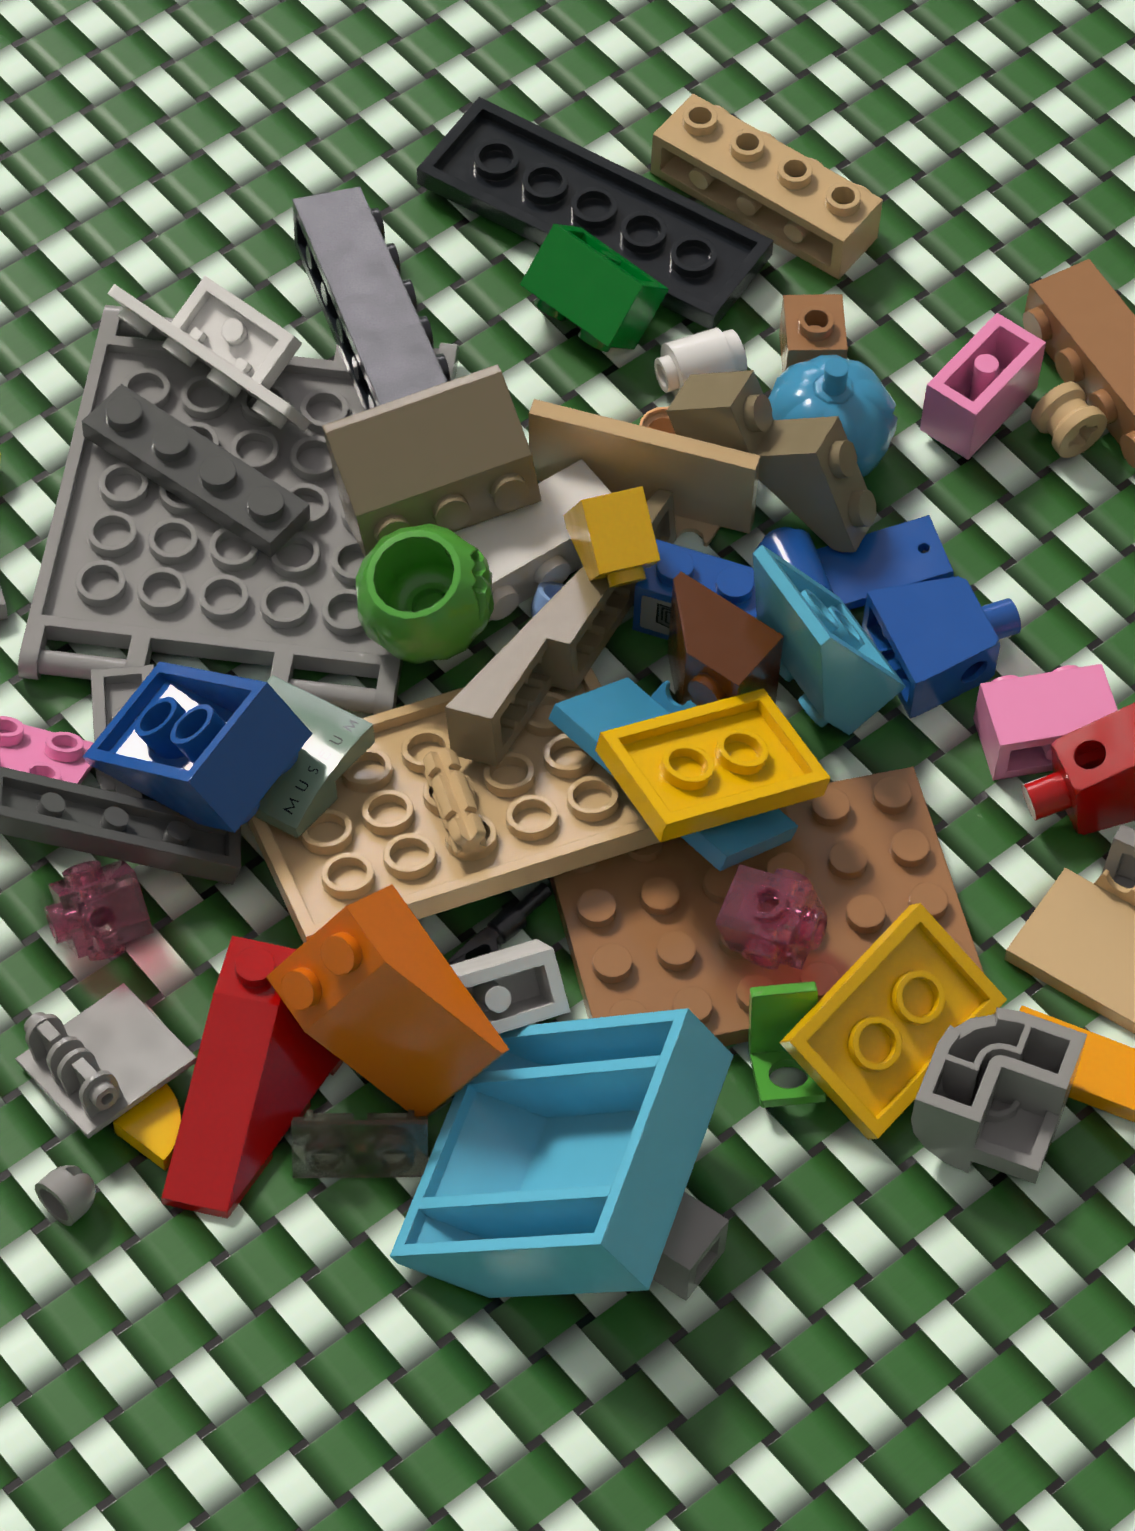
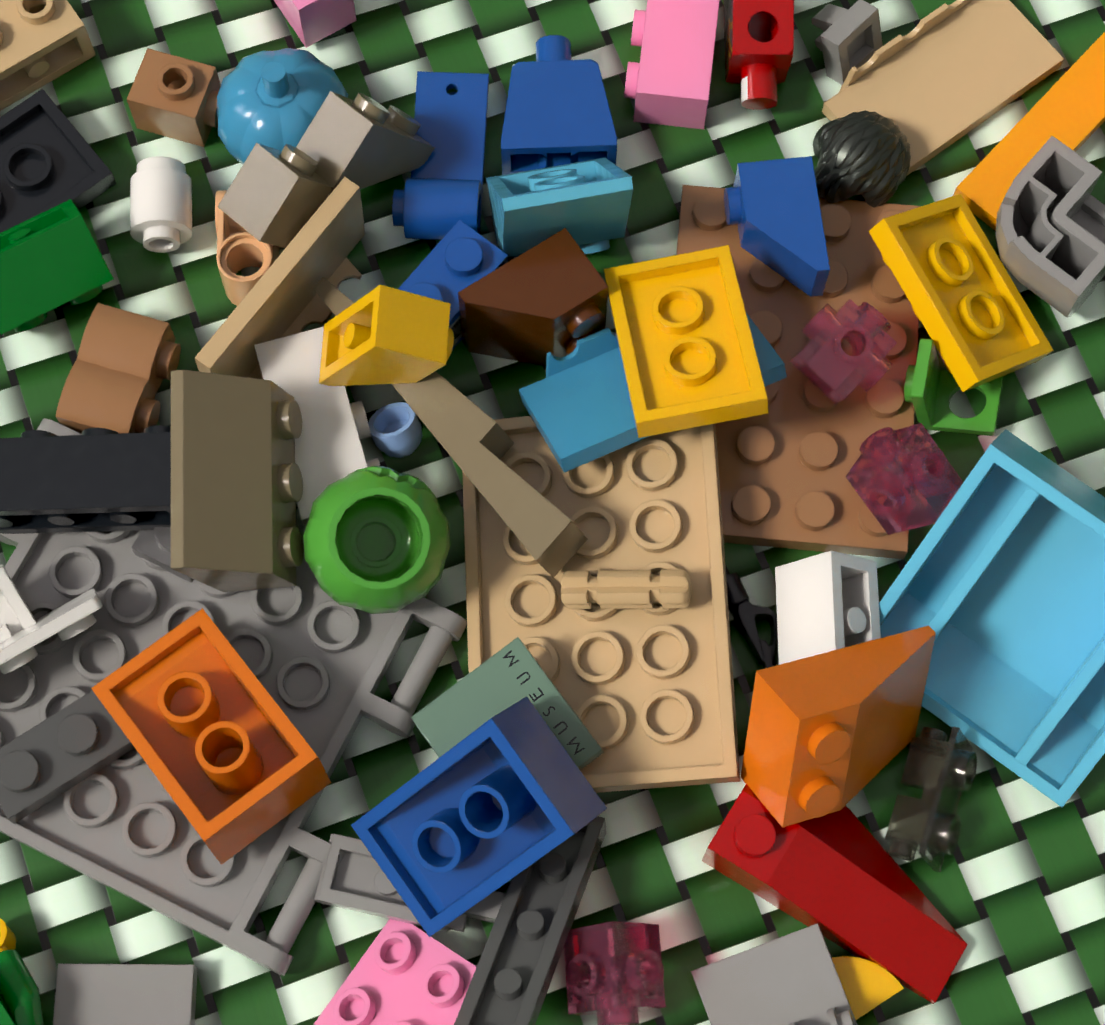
camera: 70 degrees left, 15 degrees up
none -> medium nougat brick [55,303,181,434]
none -> orange slope [91,608,331,865]
none -> blue slope [724,156,830,297]
none -> pearl dark grey hair [813,110,911,208]
none -> clear pink brick [845,423,963,535]

